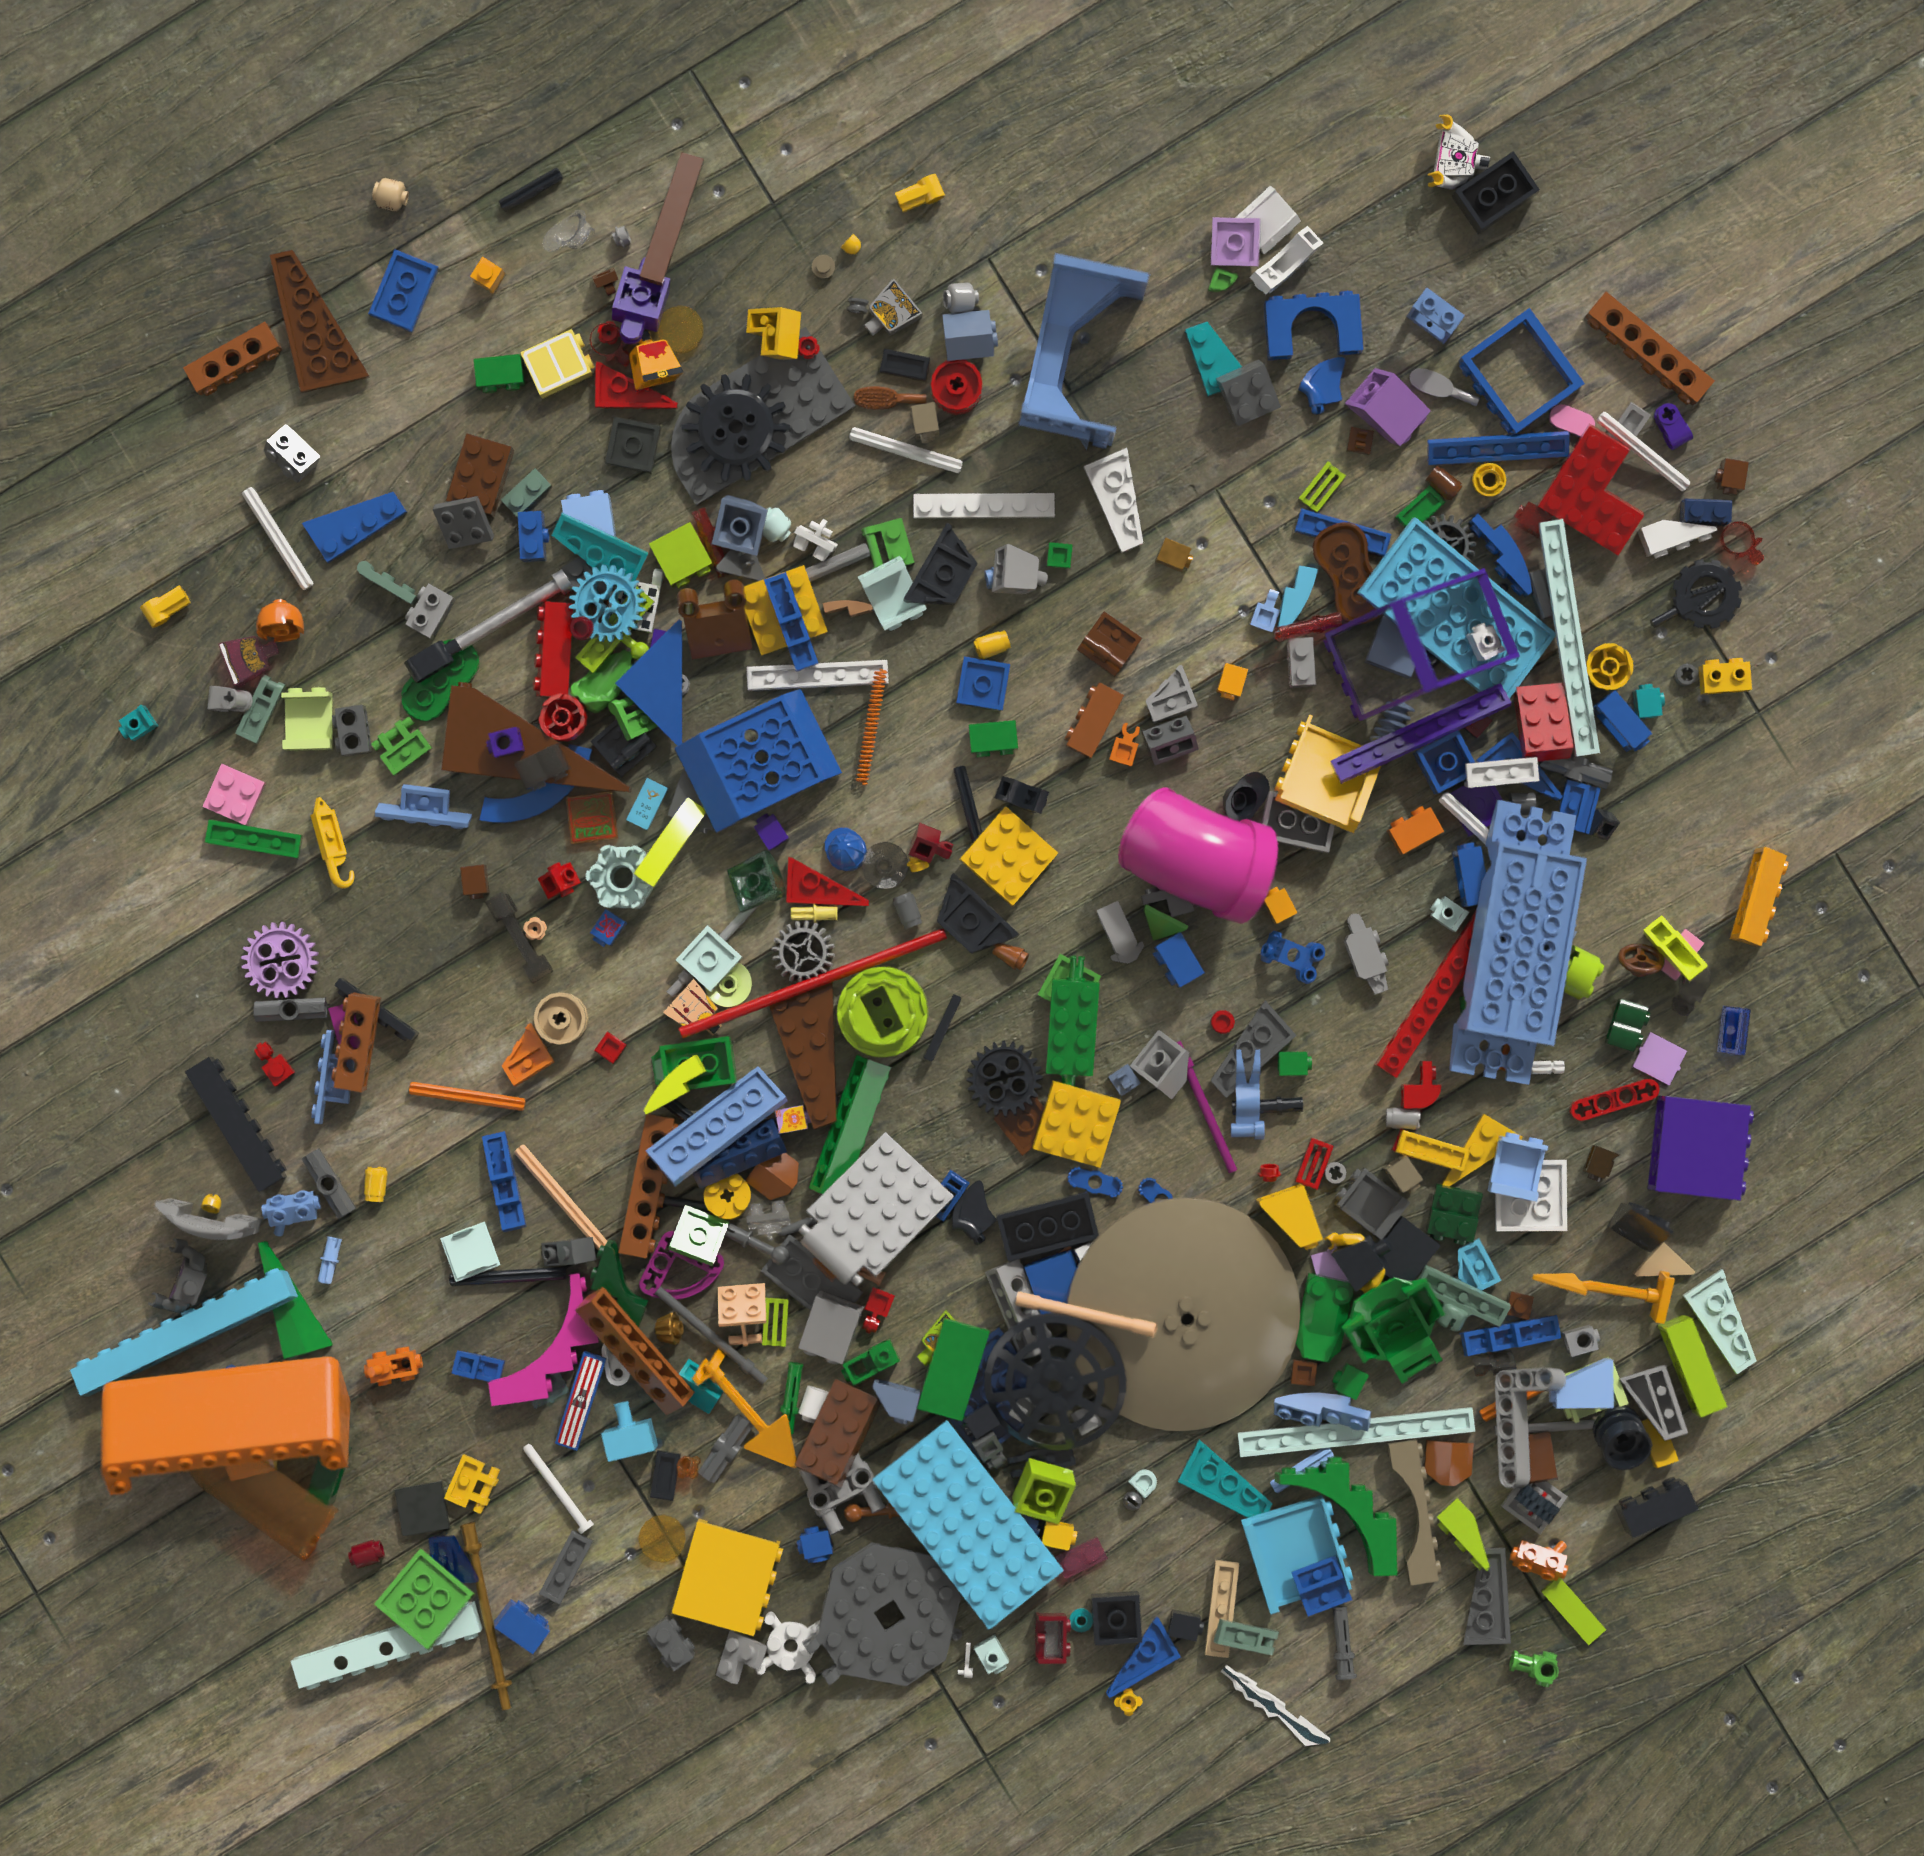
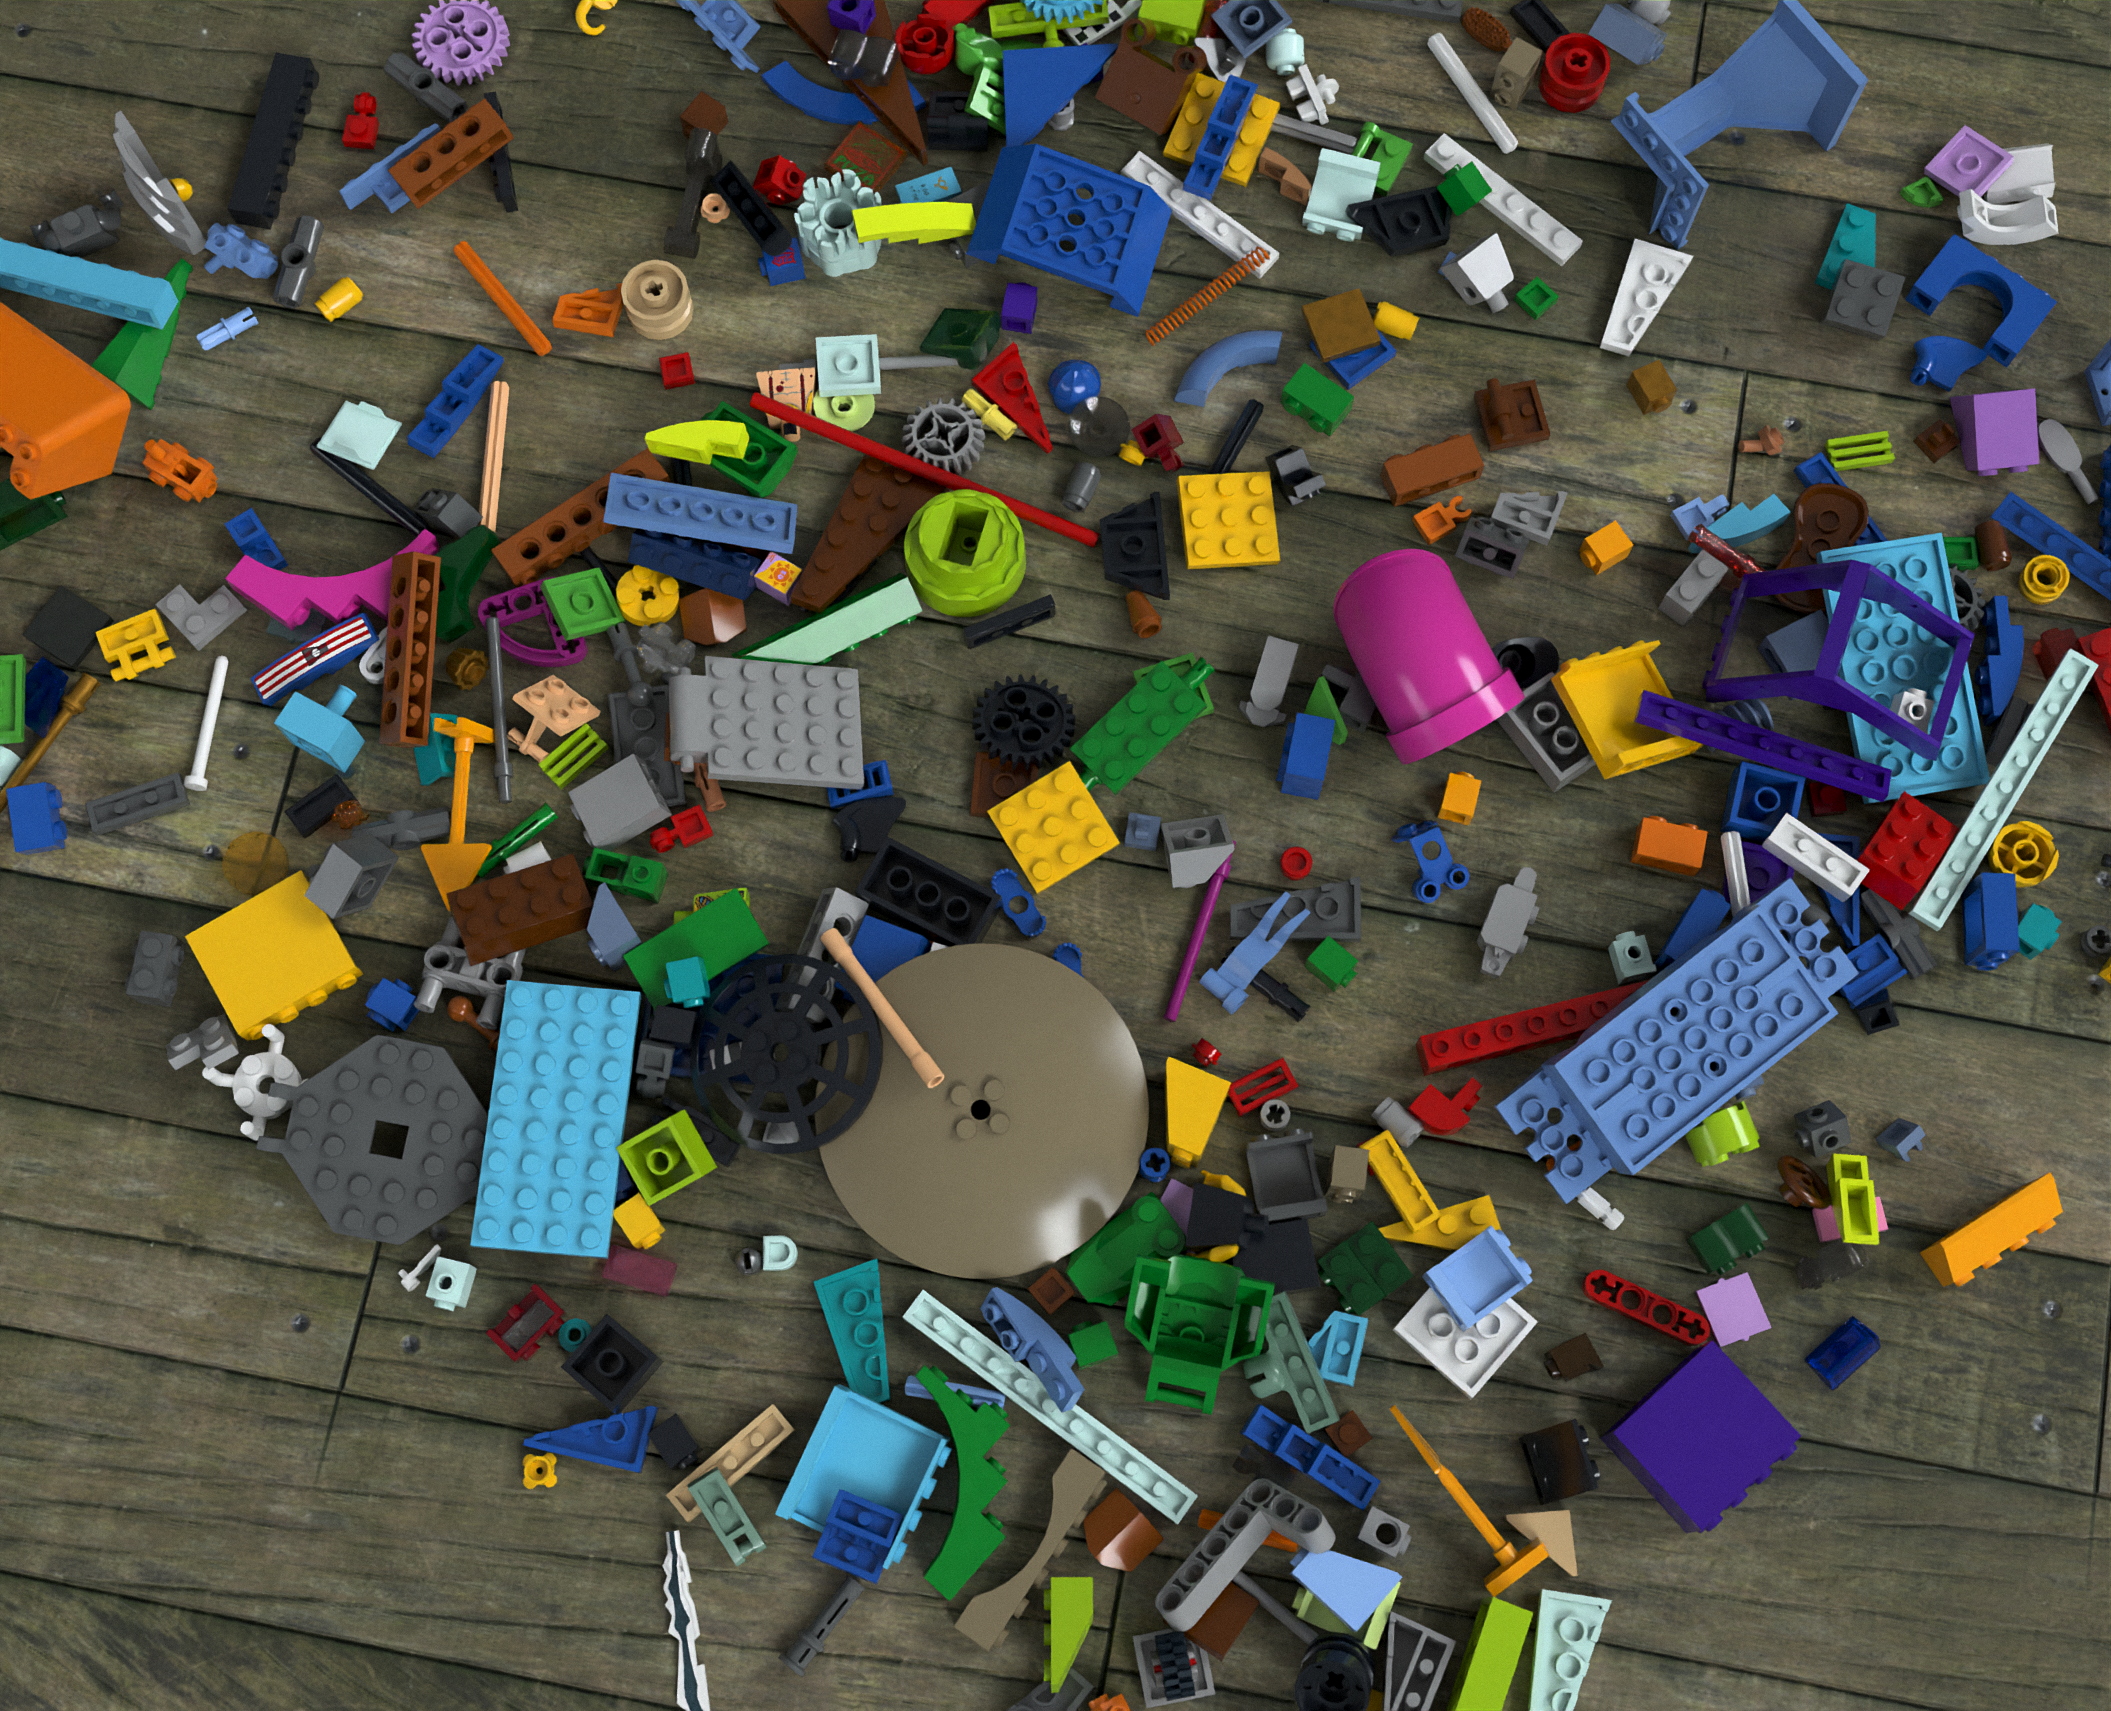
camera: 45 degrees right, 15 degrees down
none -> light grey plate [155,584,247,651]
none -> dark grey brick [304,834,399,919]
none -> teal brick [664,956,711,1009]
none -> black brick [710,160,792,256]
none -> blue bush [1140,1148,1170,1183]
none -> medium blue brick [1174,330,1283,407]
none -> pearl gold tile [1301,288,1381,363]
none -> green brick [1437,161,1493,217]
none -> nougat plate [1738,425,1785,456]
none -> dark grey brick [1794,1100,1851,1158]
none -> sand blue tile [1876,1118,1925,1162]

